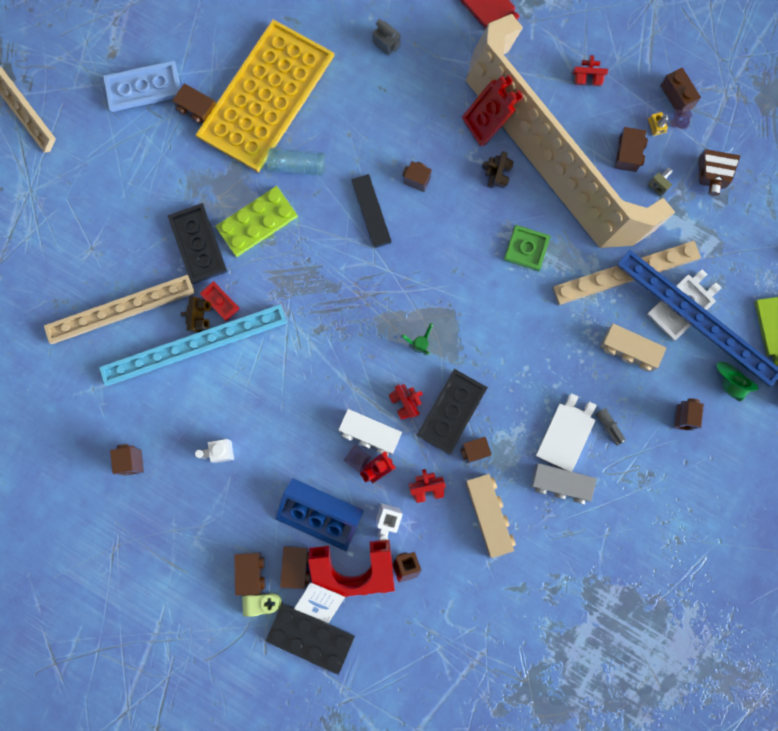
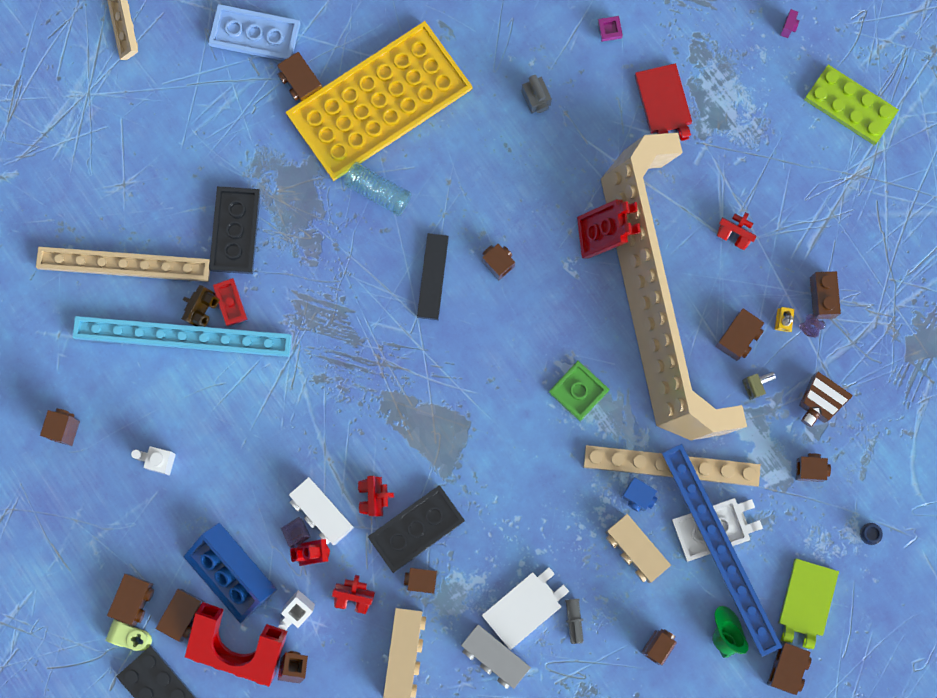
camera: 20 degrees right, 0 degrees up
lime plate [215,186,298,257] -> none
white sticker [295,583,345,623] -> none
green plant [401,323,433,356] -> none
dark brown hips [482,151,514,188] -> none
none -> blue brick [621,477,658,512]
none -> reddish brown brick [796,453,831,482]

